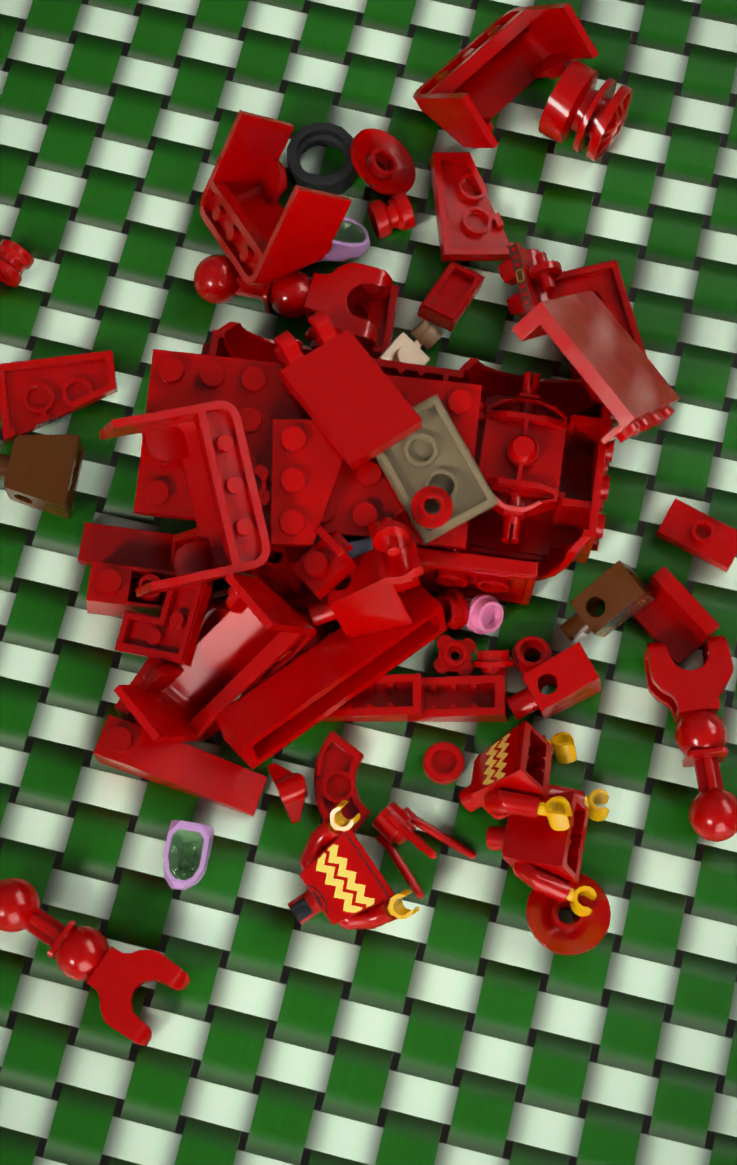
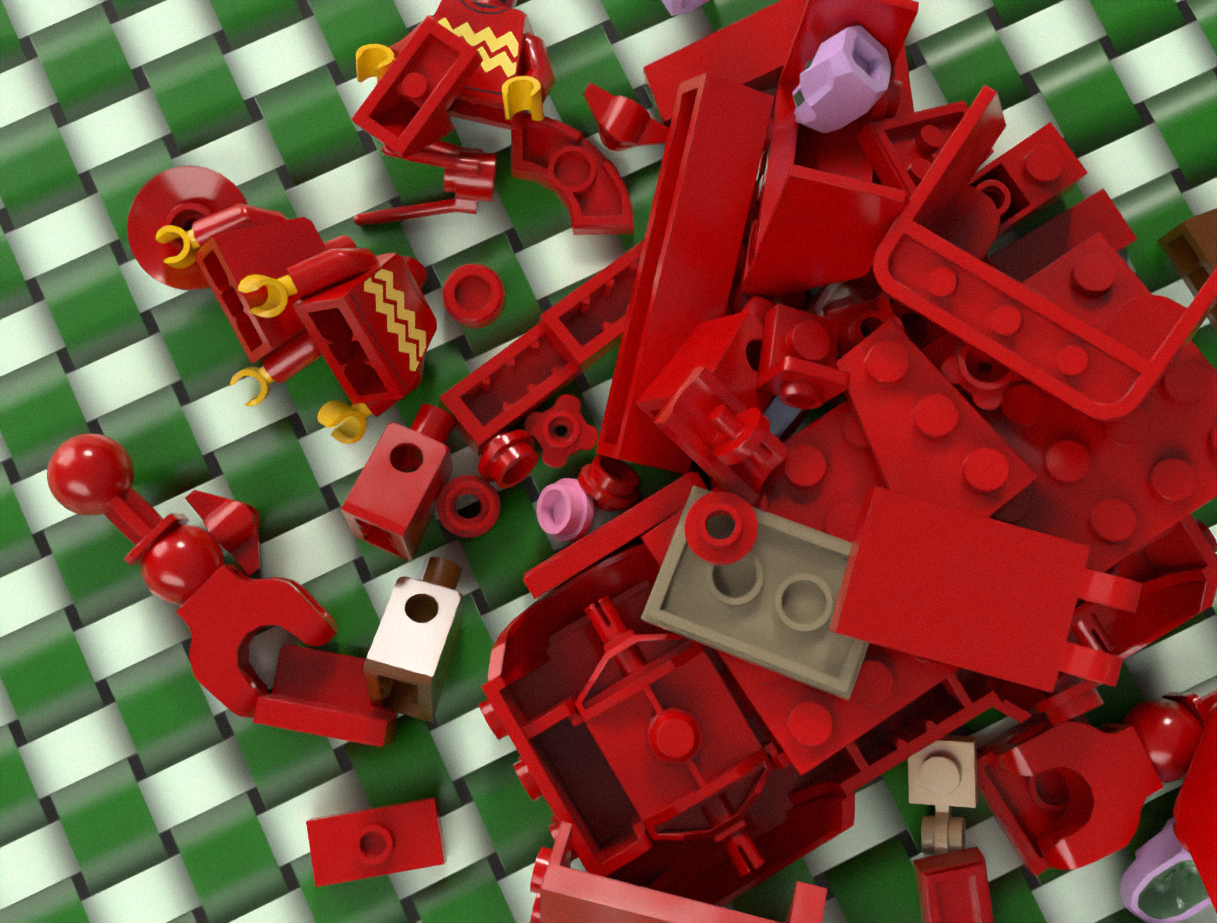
camera: 140 degrees right, 10 degrees up
none -> red piece [185,490,261,576]
none -> red slope [351,15,483,159]
none -> lavender rock [792,25,891,134]

